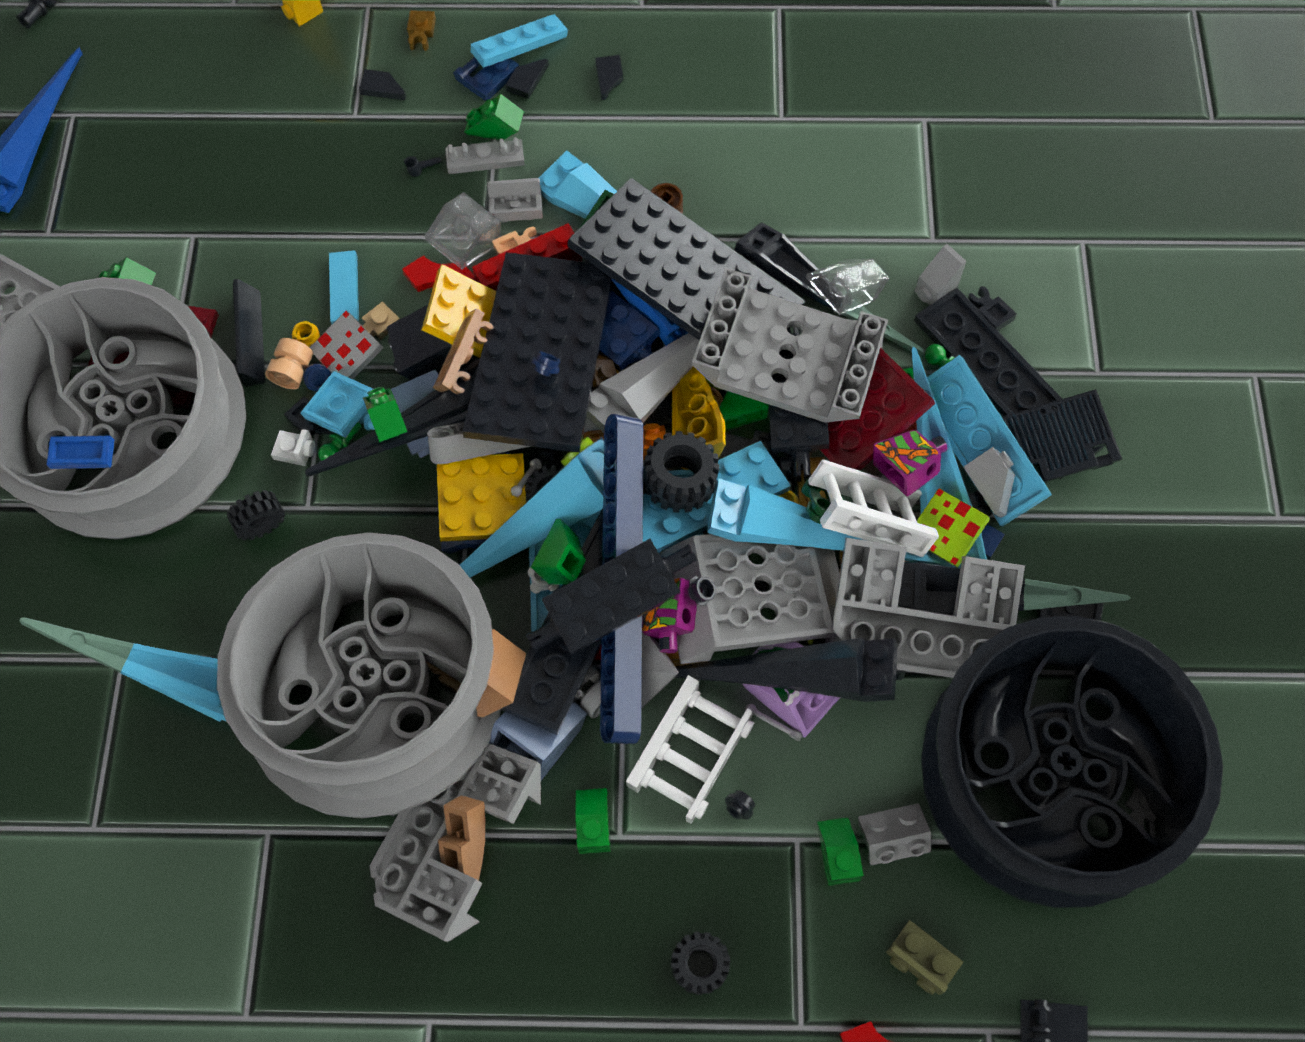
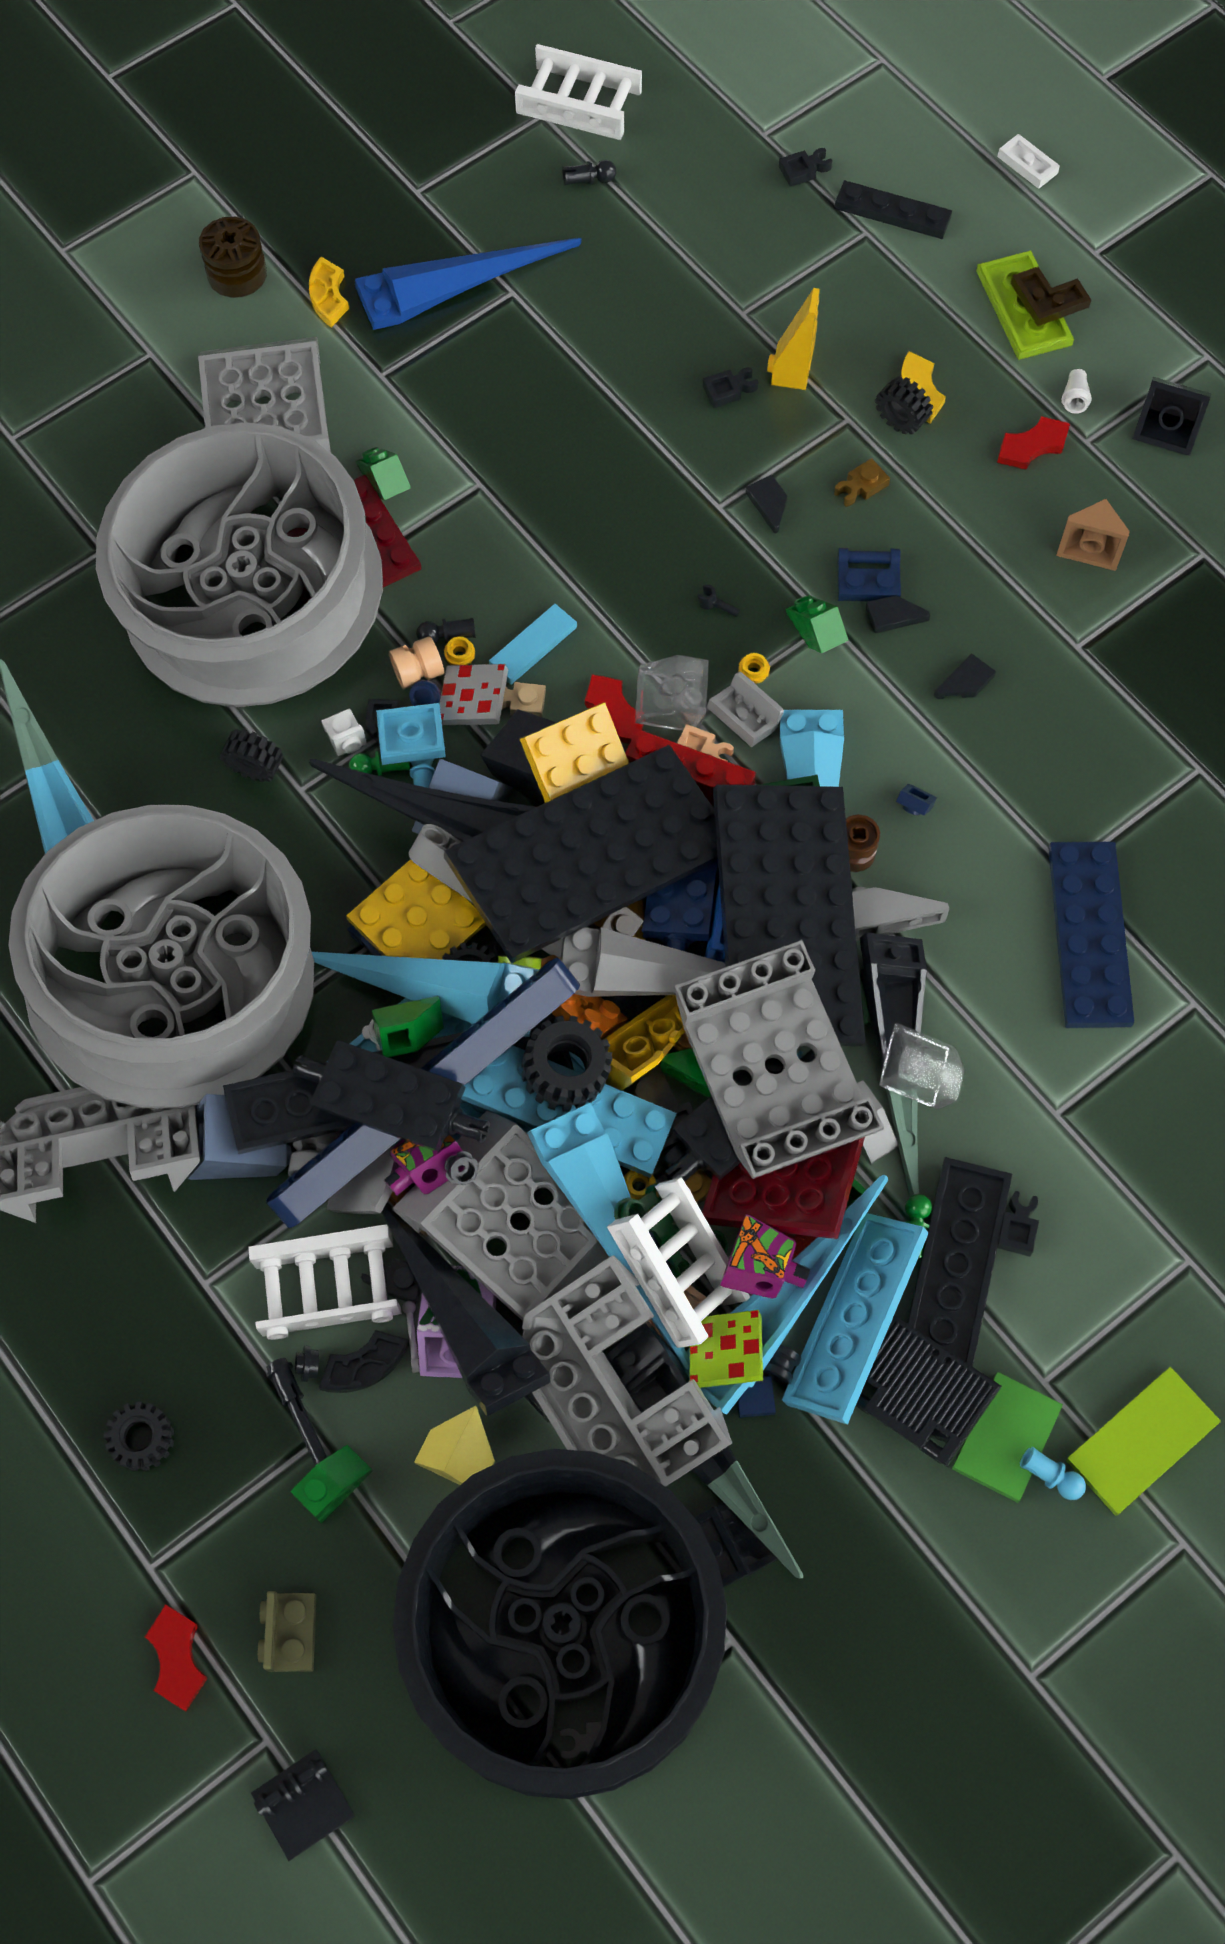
camera: 50 degrees right, 0 degrees up
blue tile [46,436,115,469] -> none
black slope [233,279,265,386] -> none
green slope [363,387,407,442] -> none
medium nougat plate [433,308,493,394] -> none
medium nougat slope [438,795,486,881] -> none
light grey plate [446,137,525,174] -> none
medium azure plate [470,14,568,68] -> none
medium nougat slope [476,629,526,717] -> none
light grey hinge [511,458,542,497] -> none
dark blue plate [532,352,560,377] -> none
green slope [576,788,611,854] -> none
light grey bracket [858,803,931,865] -> none
light grey slope [915,244,967,305] -> none
light grey slope [964,447,1015,518] -> none
none -> black pin [266,1358,327,1466]
none -> black tile [319,1330,409,1393]
none -> black plate [361,1258,421,1304]
none -> light yellow slope [414,1405,495,1485]
none -> black pin [416,618,476,644]
none -> black plate [702,367,758,408]
none -> yellow plate [738,653,770,684]
none -> light grey slope [852,887,949,941]
none -> dark blue plate [896,784,937,816]
none -> bright green tile [952,1372,1063,1503]
none -> medium azure pin [1020,1447,1086,1500]
none -> dark blue plate [1048,842,1135,1028]
none -> lime tile [1065,1367,1221,1516]

